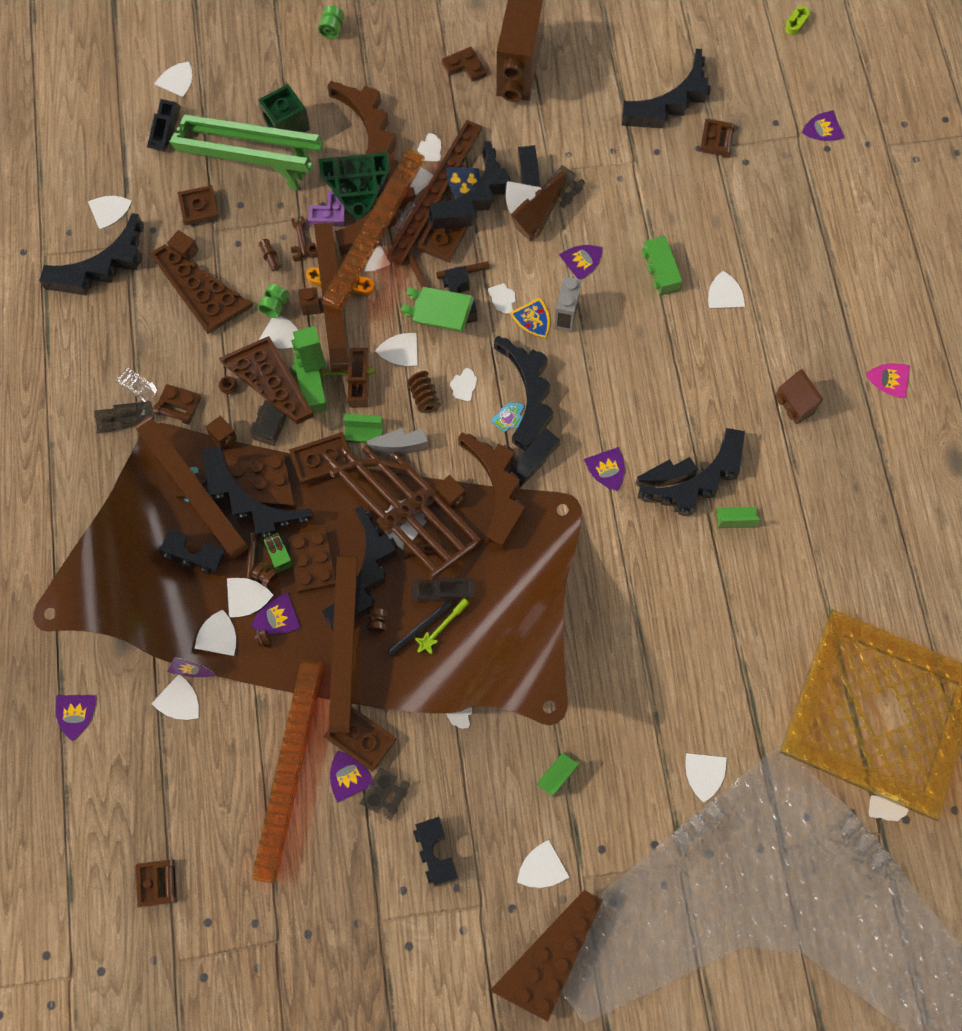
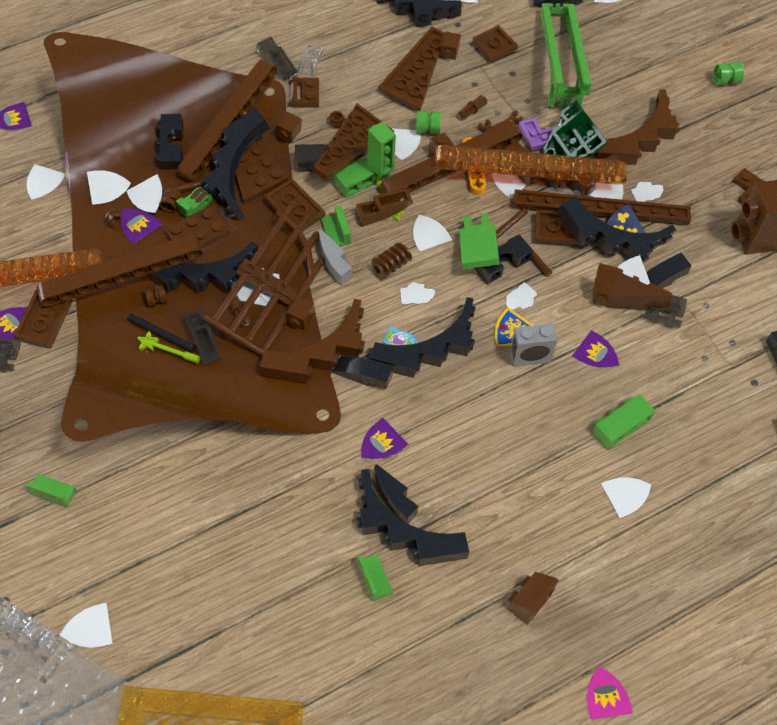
camera: 65 degrees right, 10 degrees down
dark green brick [258,84,310,133] -> none

